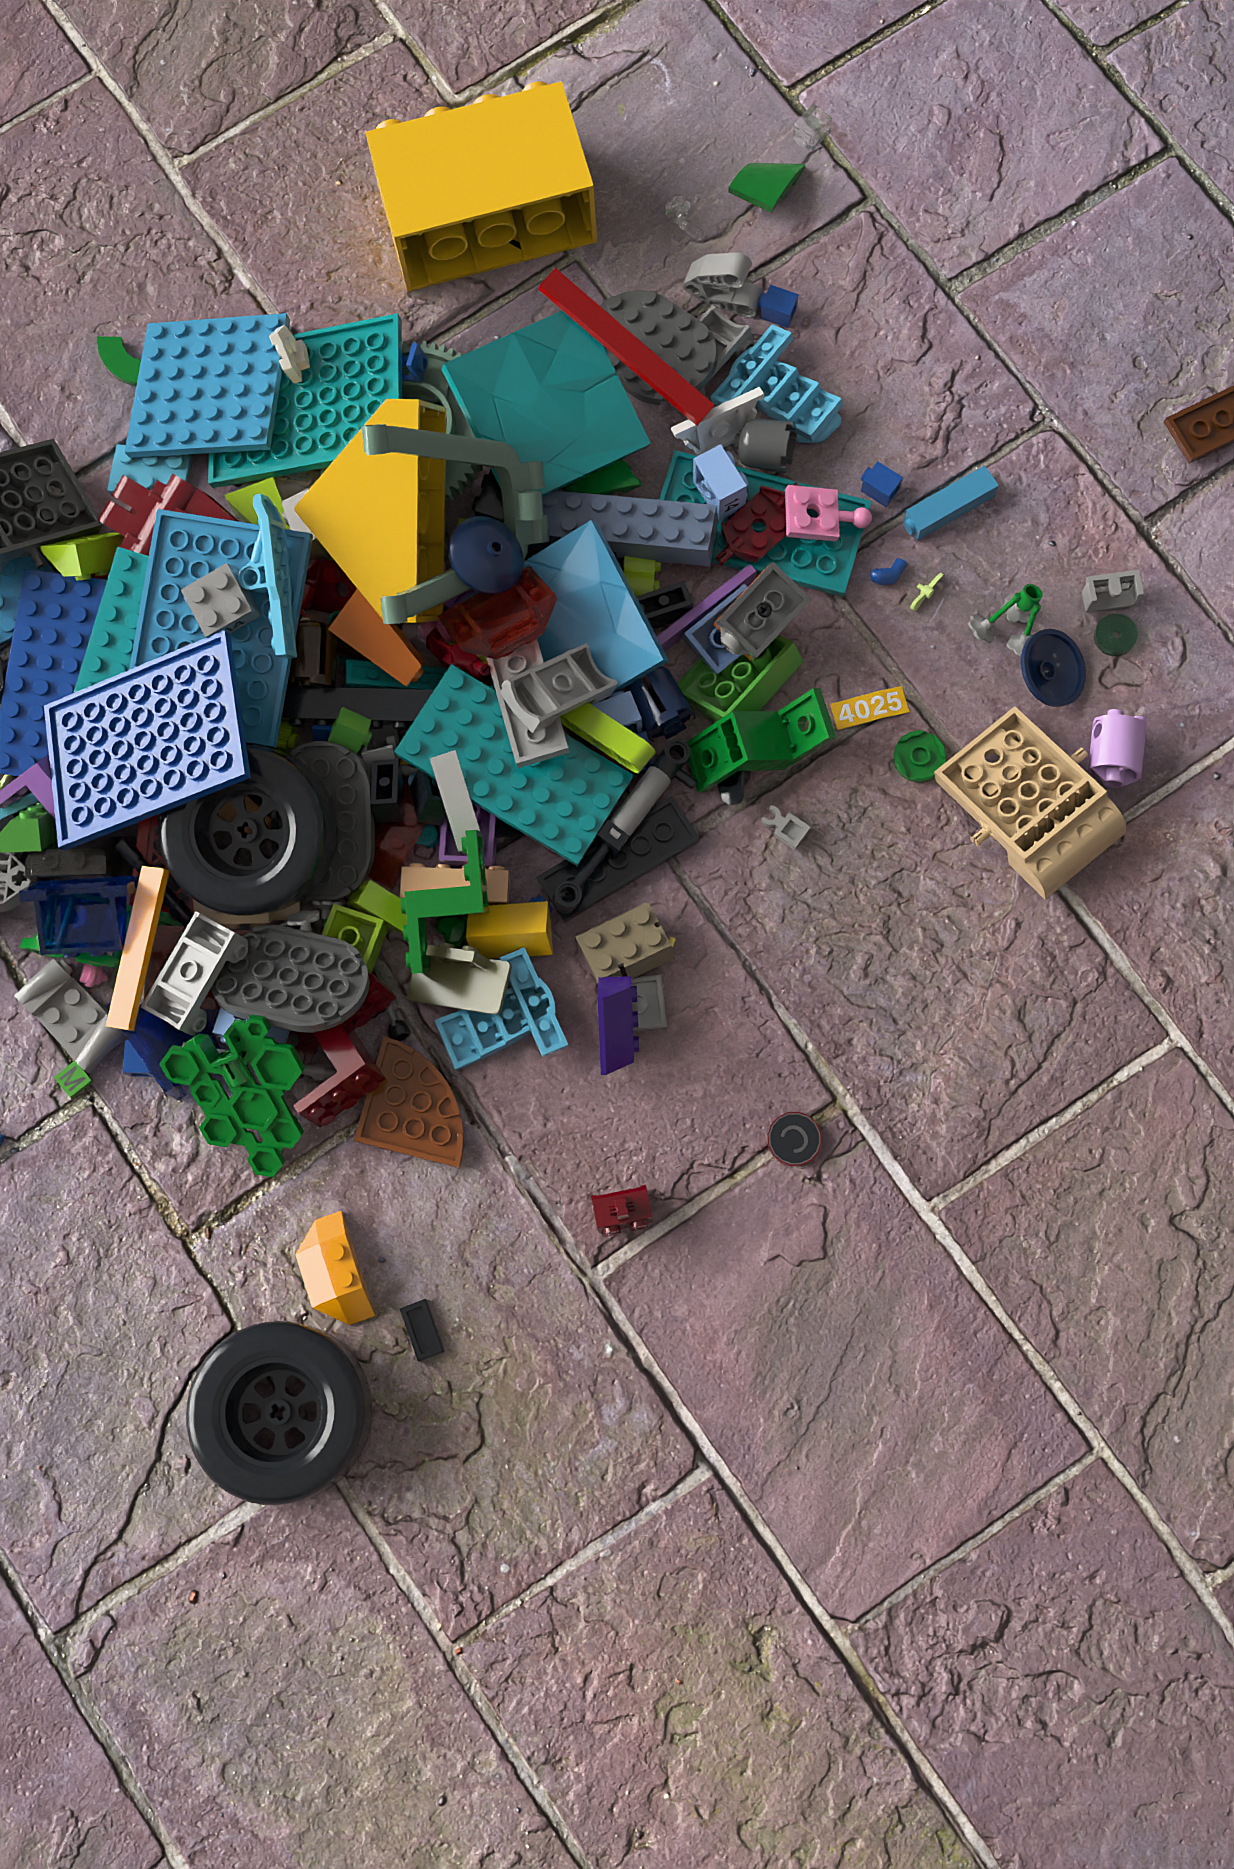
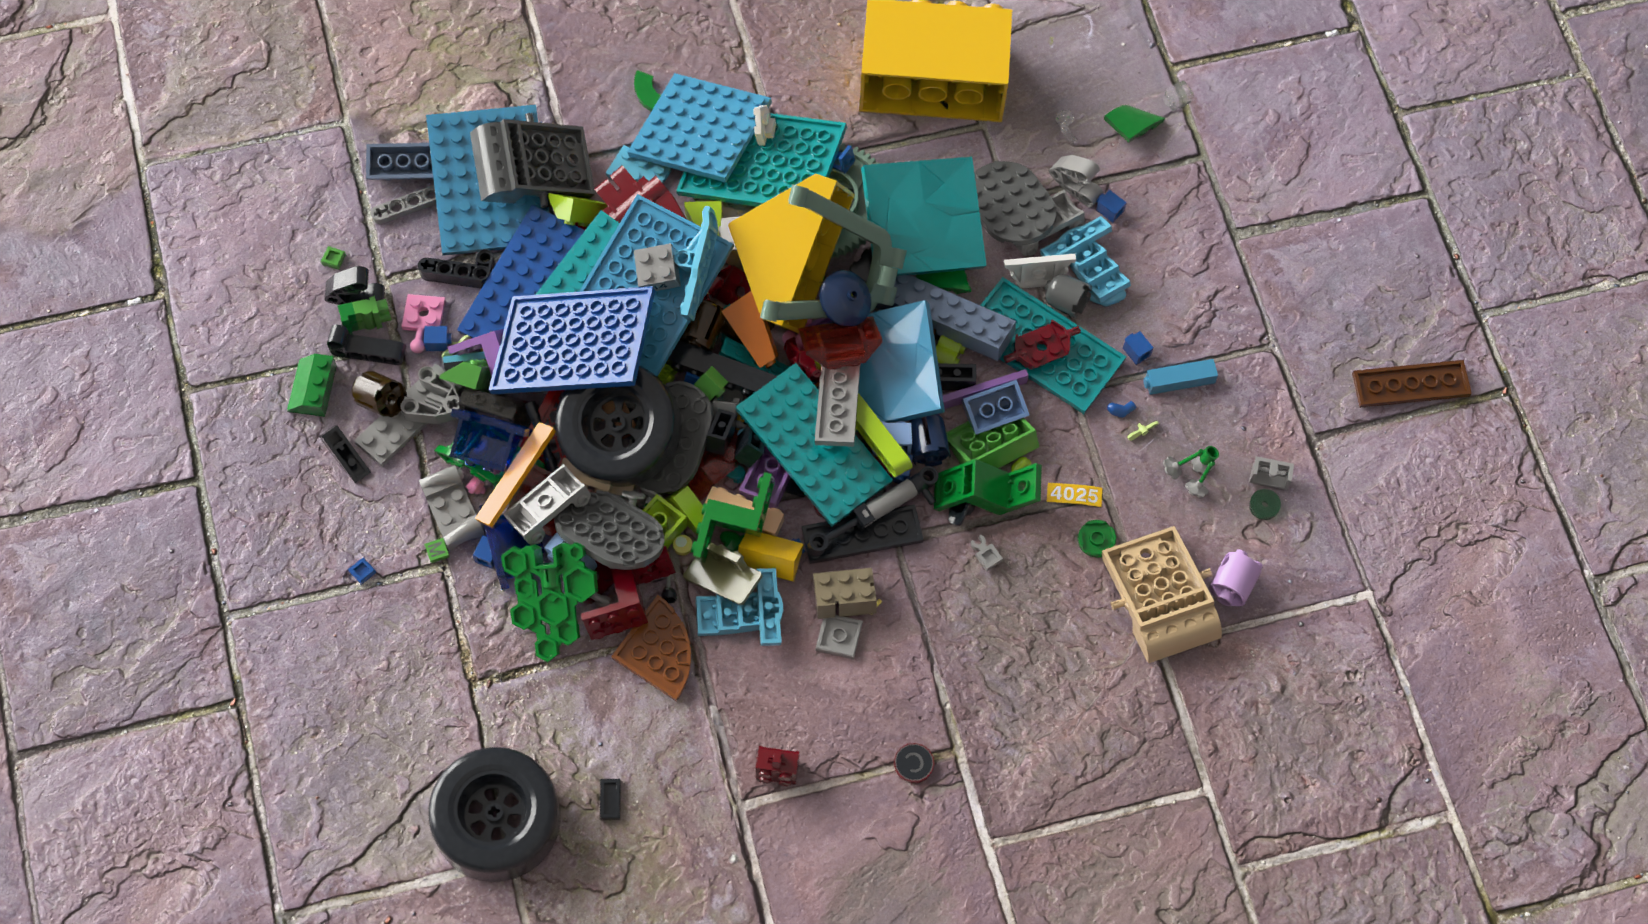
camera: 10 degrees right, 10 degrees down
light orange wedge [295,1211,376,1325] -> none
white sticker [430,750,484,852] -> none
light grey piece [500,643,618,734] -> none
red tile [538,268,714,426] -> none
dark purple slope [597,976,639,1075] -> none
light blue brick [693,444,748,522] -> none
dark grey piece [713,562,811,661] -> none
bright pink plate [785,485,872,541] -> none
dark blue dish [1021,629,1086,707] -> none
none -> light yellow tile [673,535,692,556]
none -> lime arm [1011,457,1031,472]

